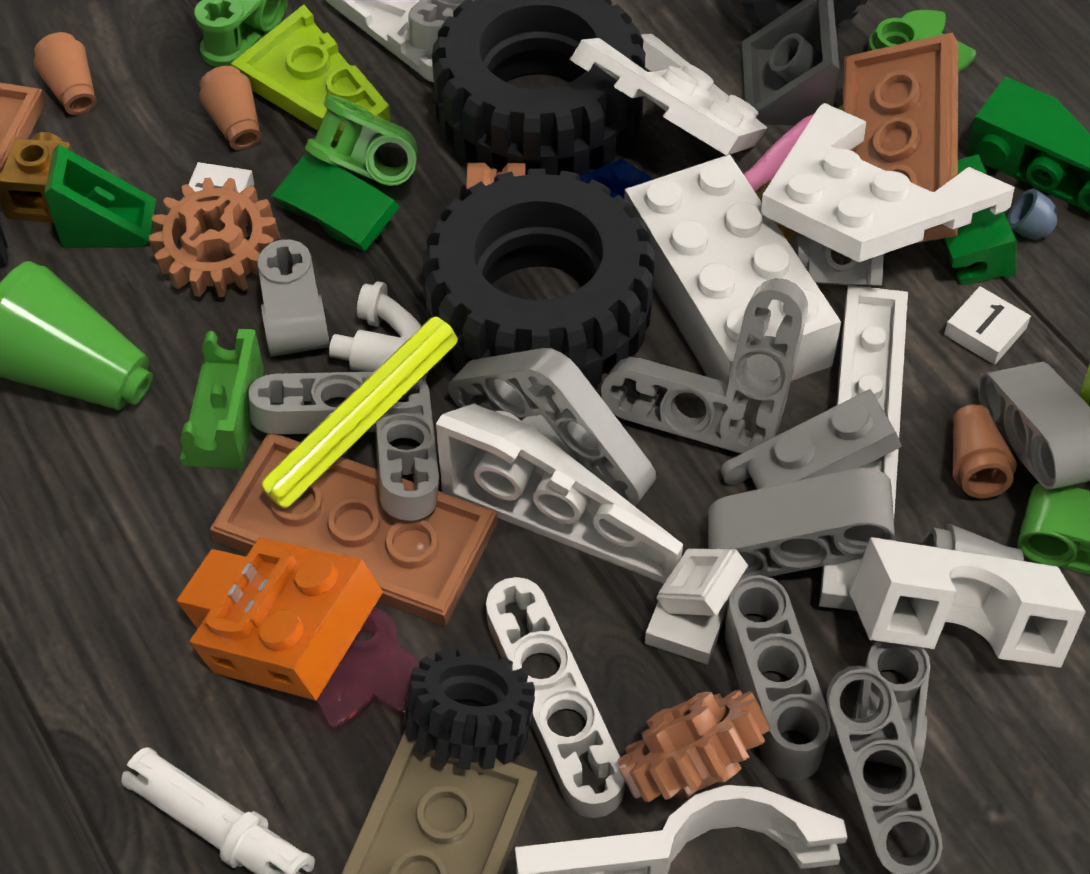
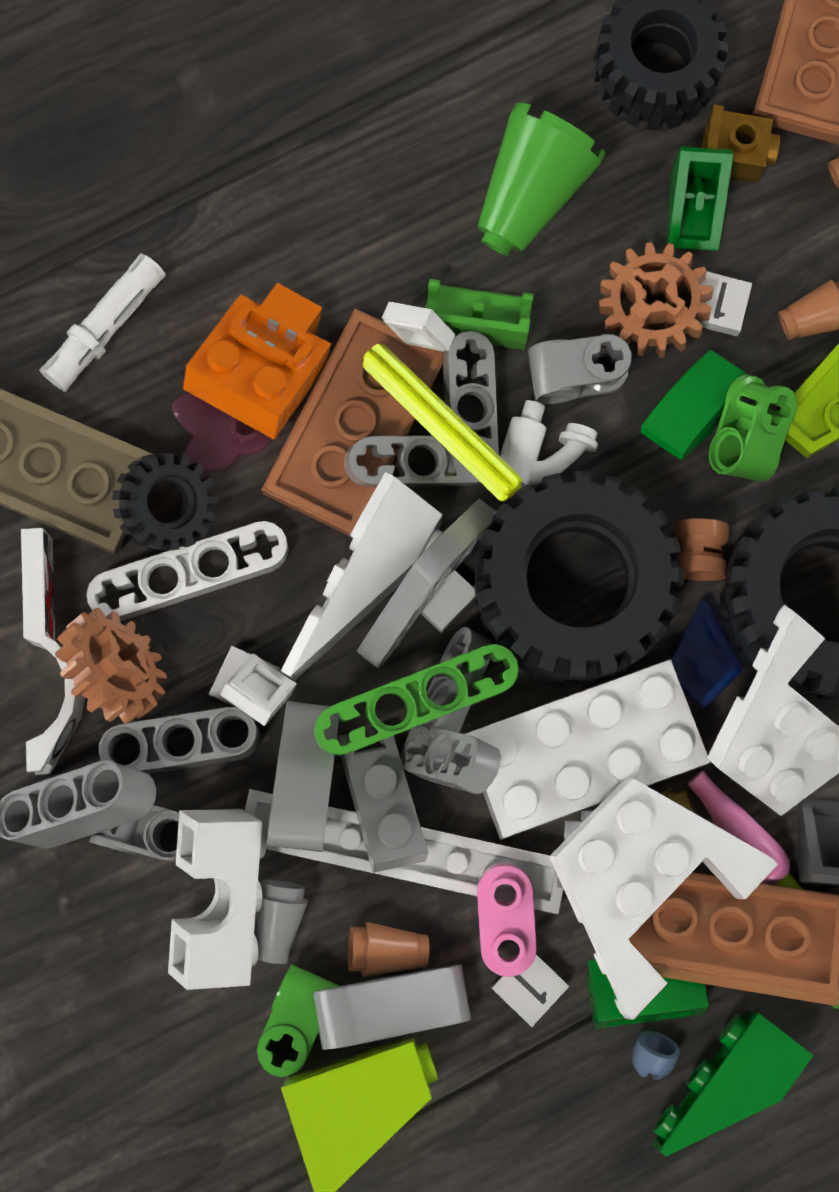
camera: 90 degrees right, 25 degrees up
none -> bright green beam [313,644,519,756]
none -> white tile [382,302,455,352]
none -> bright pink plate [477,863,536,977]

